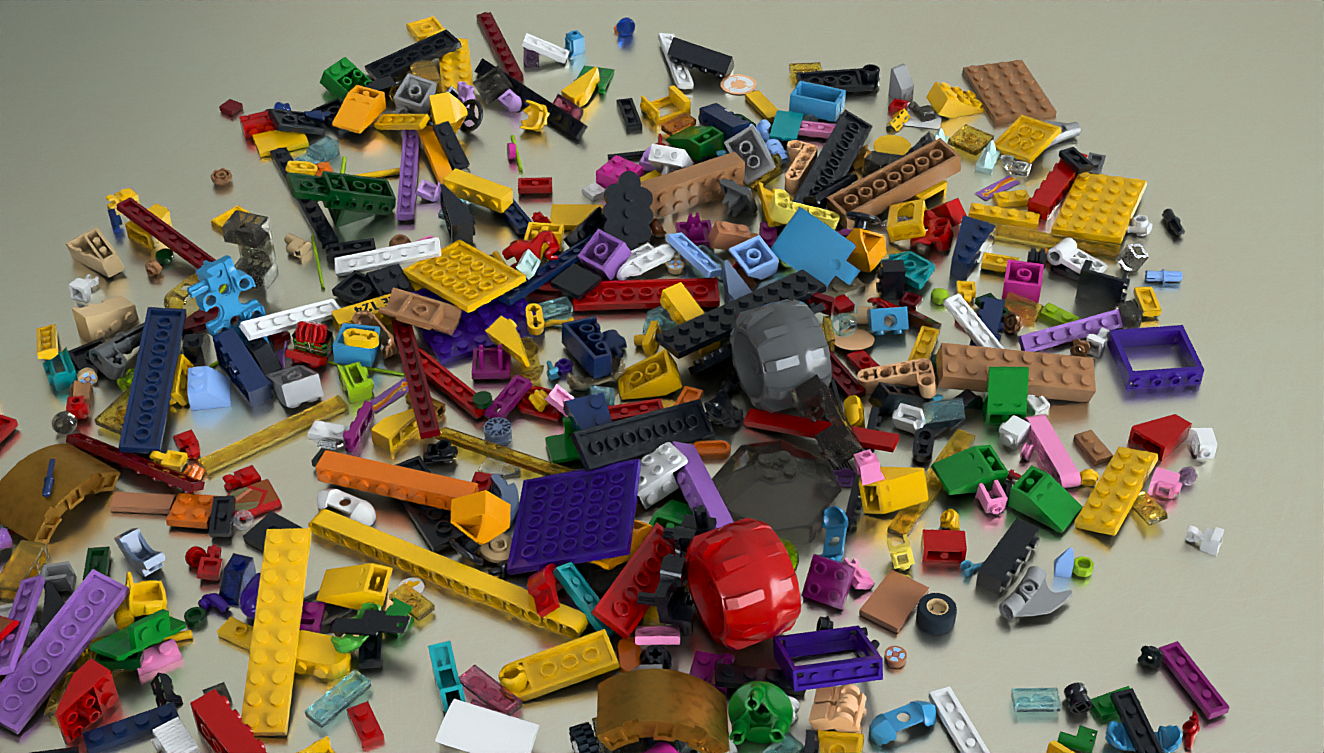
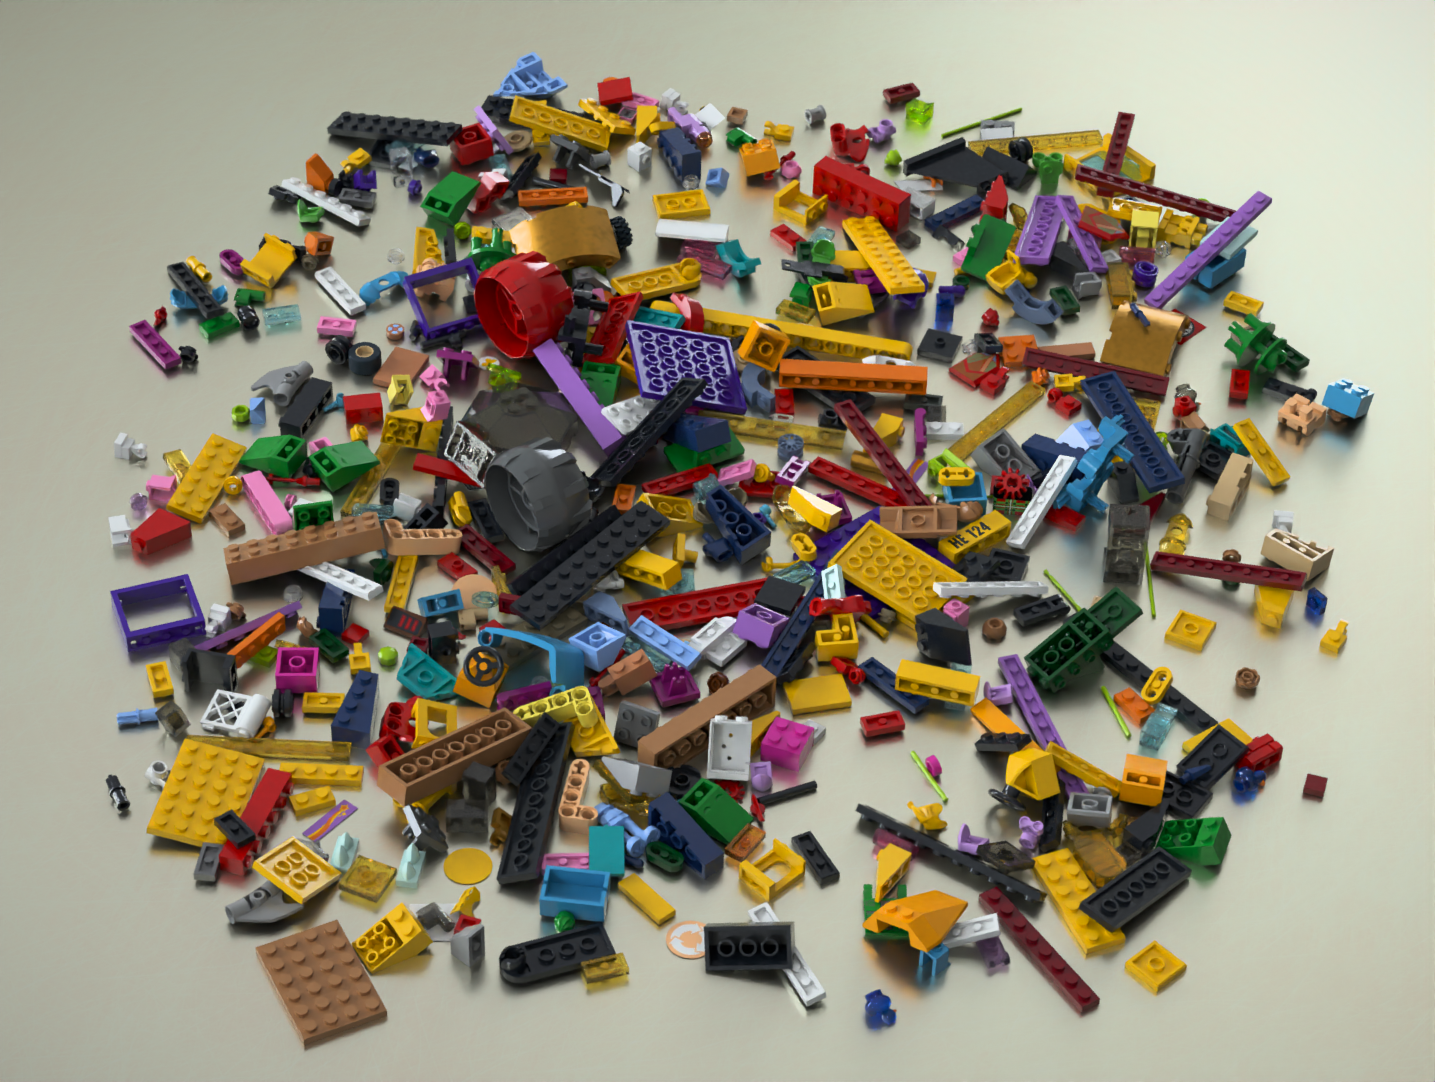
camera: 165 degrees right, 0 degrees up
red plate [197,544,223,581] -> none
yellow bar [355,168,400,178] -> none
dark green piece [473,391,493,409] -> none
black plate [602,171,654,251] -> none
orange tile [693,440,731,460] -> none
dark azure piece [819,506,848,562] -> none
none -> orange plate [227,612,286,669]
none -> bright pink plate [317,316,357,337]
none -> black wheel [325,335,353,364]
none -> dark green plate [796,241,814,263]
none -> light orange wedge [862,890,968,952]

